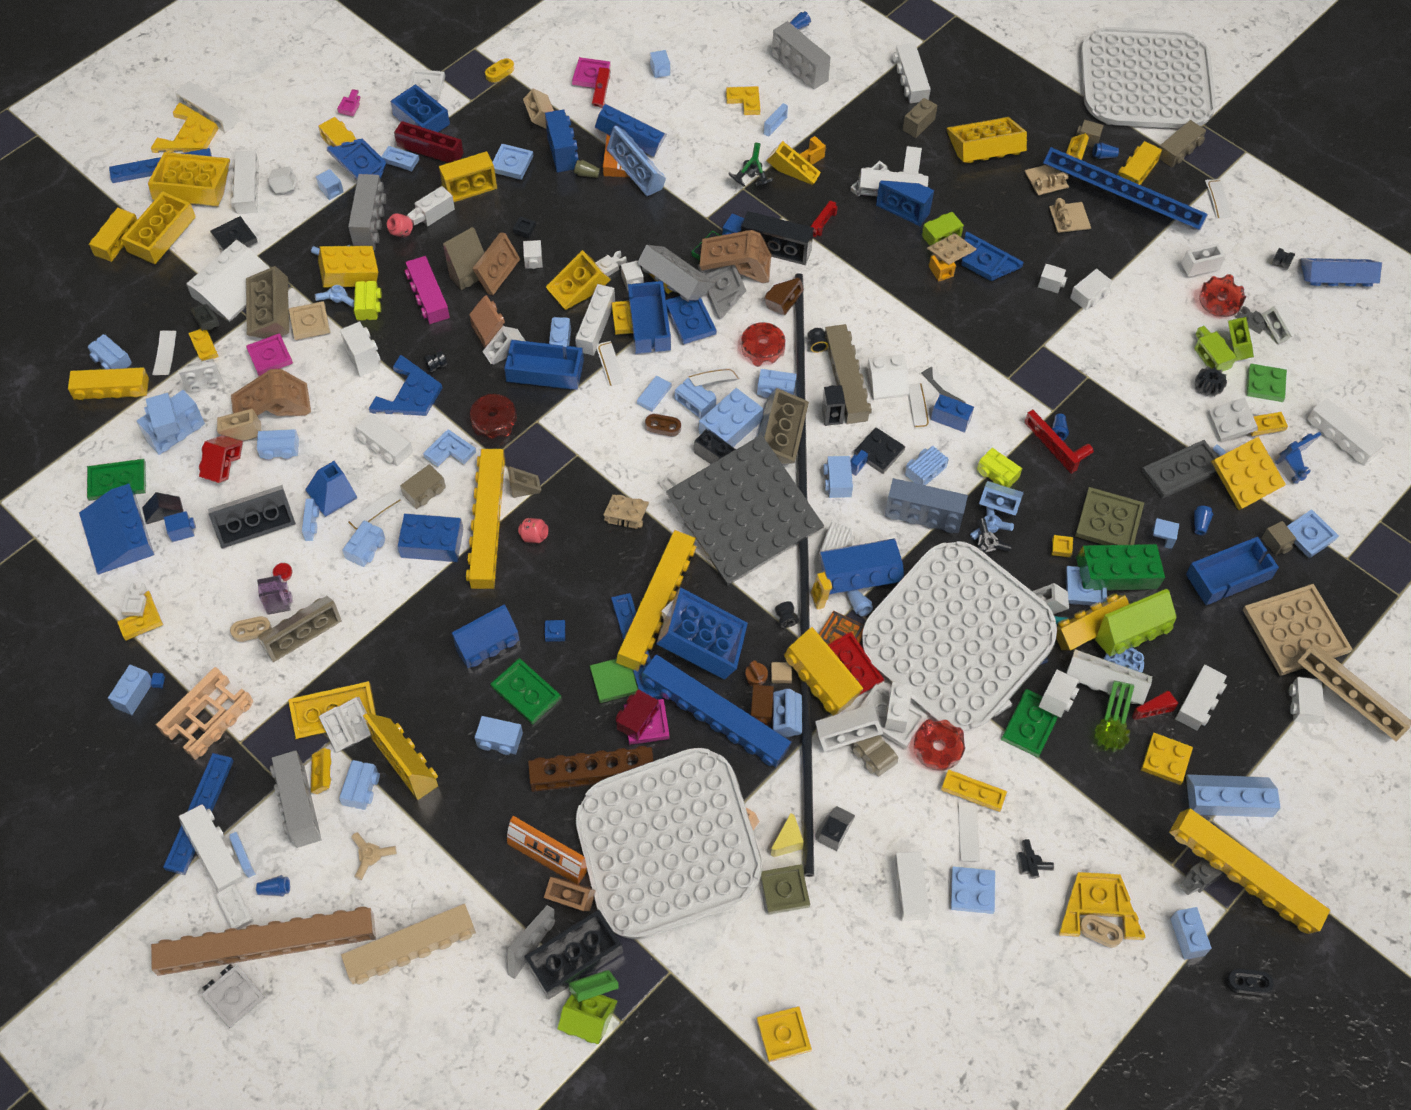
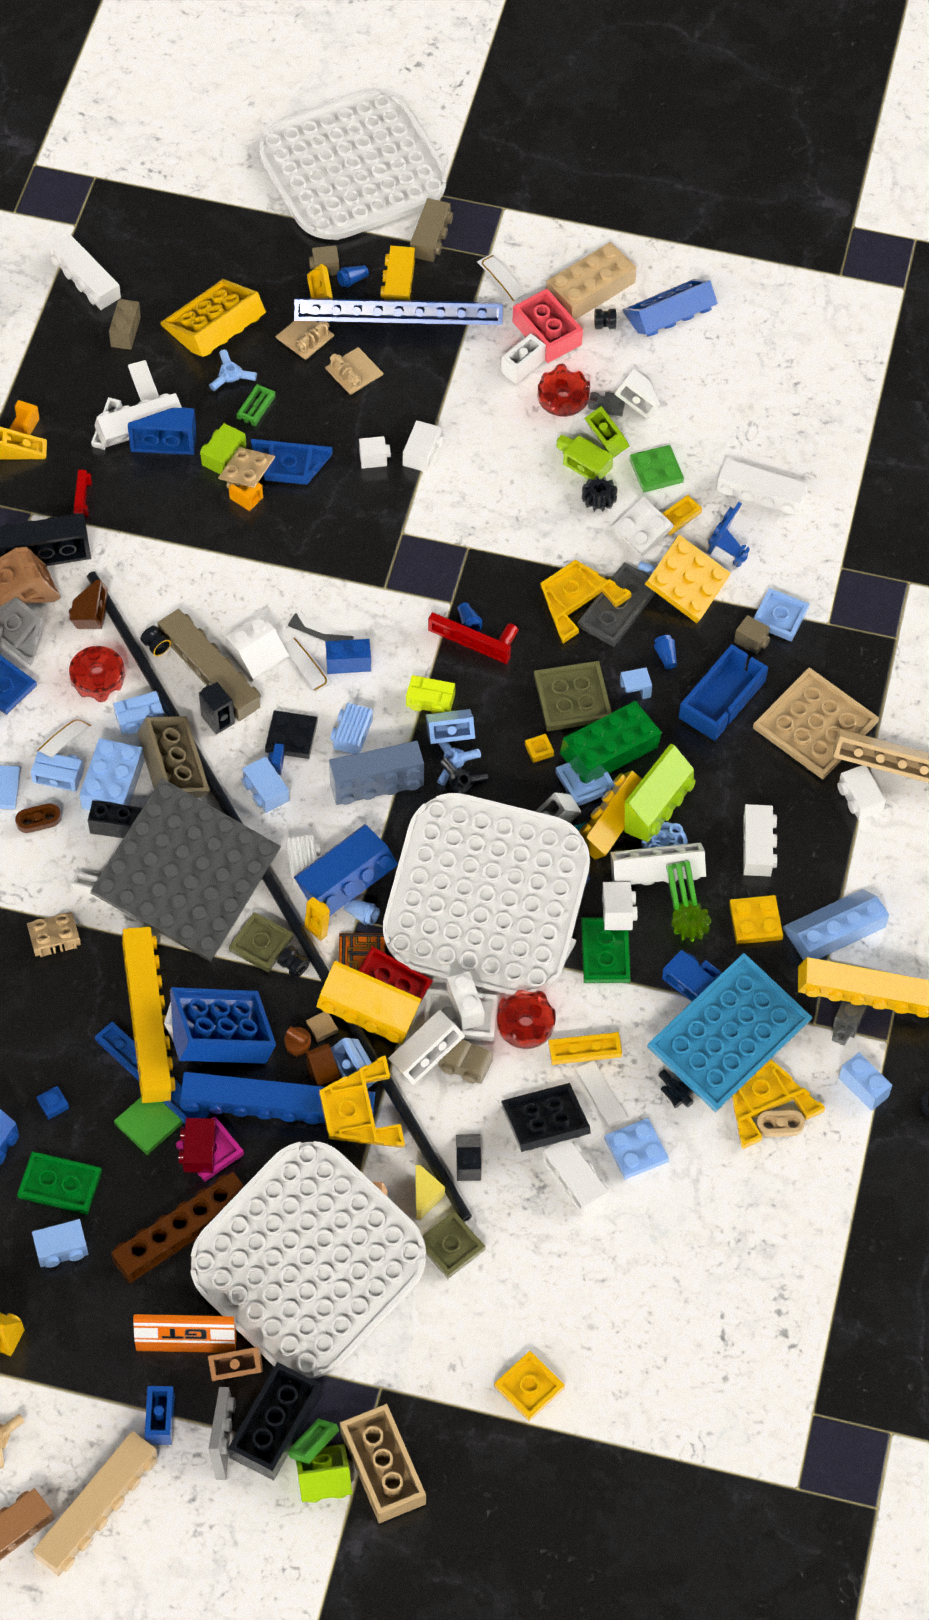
camera: 30 degrees left, 0 degrees up
red slope [1132,691,1178,720] -> none
none -> blue brick [145,1386,175,1445]
none -> light blue piece [209,350,257,391]
none -> olive plate [229,912,294,973]
none -> bright green tile [236,384,275,426]
none -> yellow wing [319,1056,405,1148]
none -> tan brick [340,1404,426,1523]
none -> black plate [501,1083,591,1152]
none -> coral brick [512,289,583,363]
none -> yellow wing [540,560,632,644]
none -> tan brick [546,242,637,320]
none -> dark azure plate [647,953,813,1113]
none -> blue piece [662,950,722,1002]

